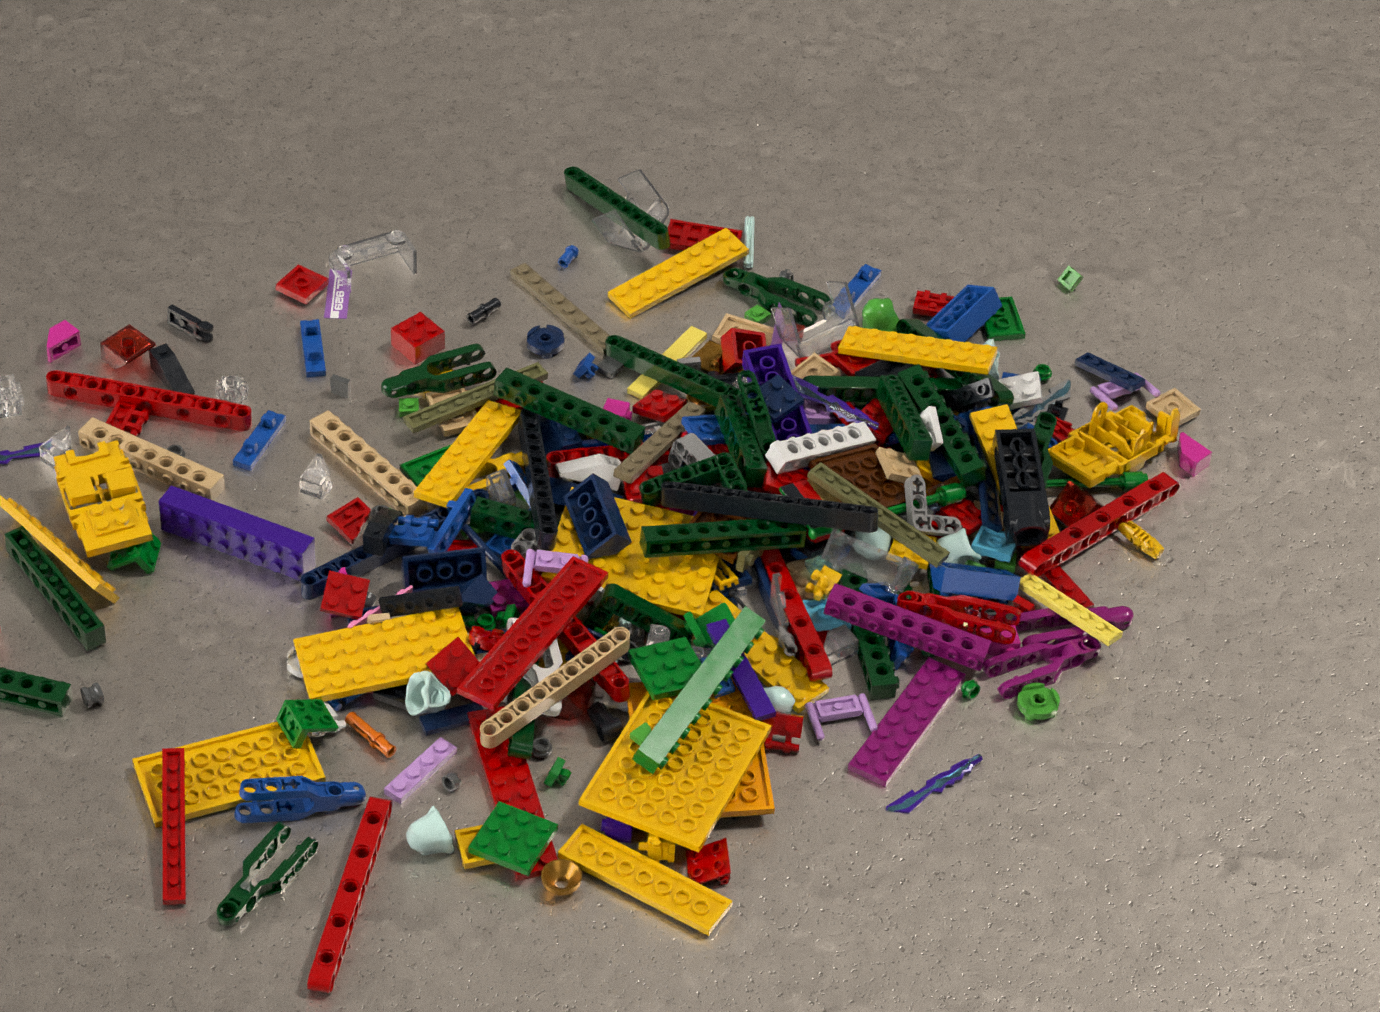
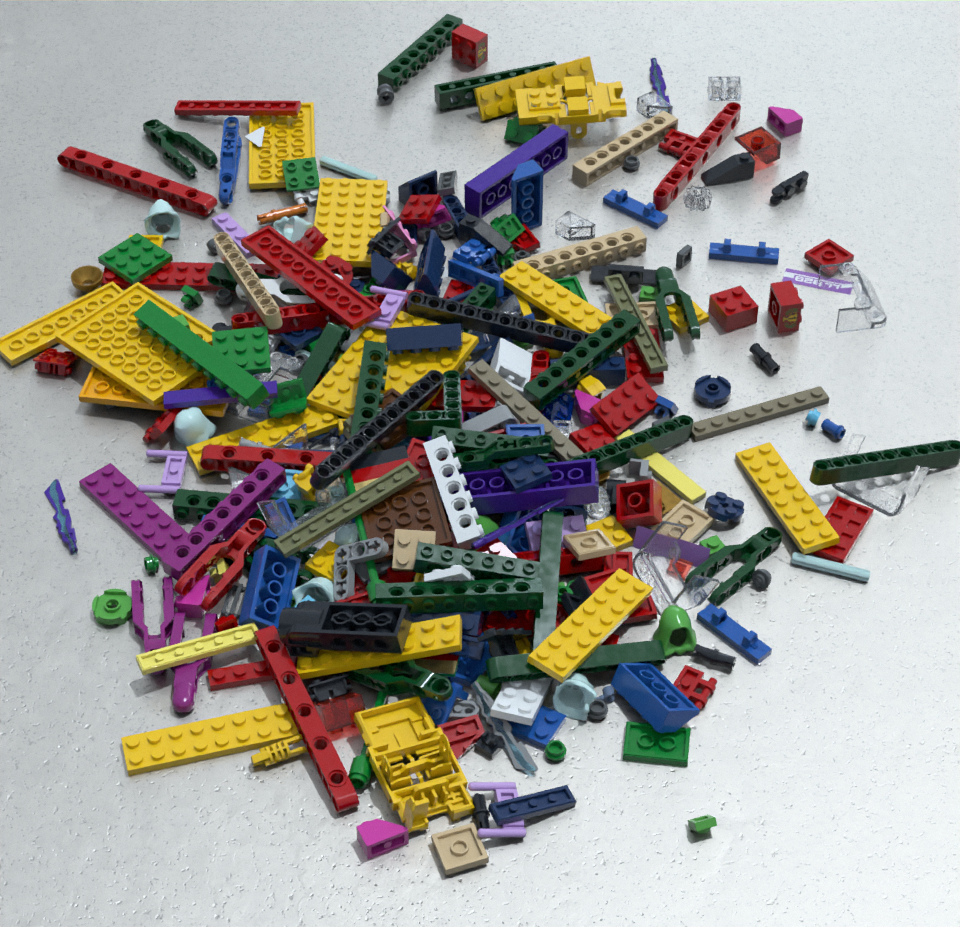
camera: 110 degrees right, 0 degrees up
none -> yellow plate [121,703,299,776]
none -> white sticker [245,127,265,147]
none -> light aqua axle [319,156,377,180]
none -> dark blue slope [398,170,438,205]
none -> dark grey plate [437,170,458,197]
none -> black axle [472,793,490,831]
none -> green bracket [490,213,525,242]
none -> blue slope [511,160,544,229]
none -> red plate [589,372,658,438]
none -> black bracket [590,264,656,286]
none -> black pin [693,644,737,670]
none -> dark blue plate [704,491,744,523]
none -> red brick [767,280,804,333]
none -> medium azure plate [805,408,821,426]

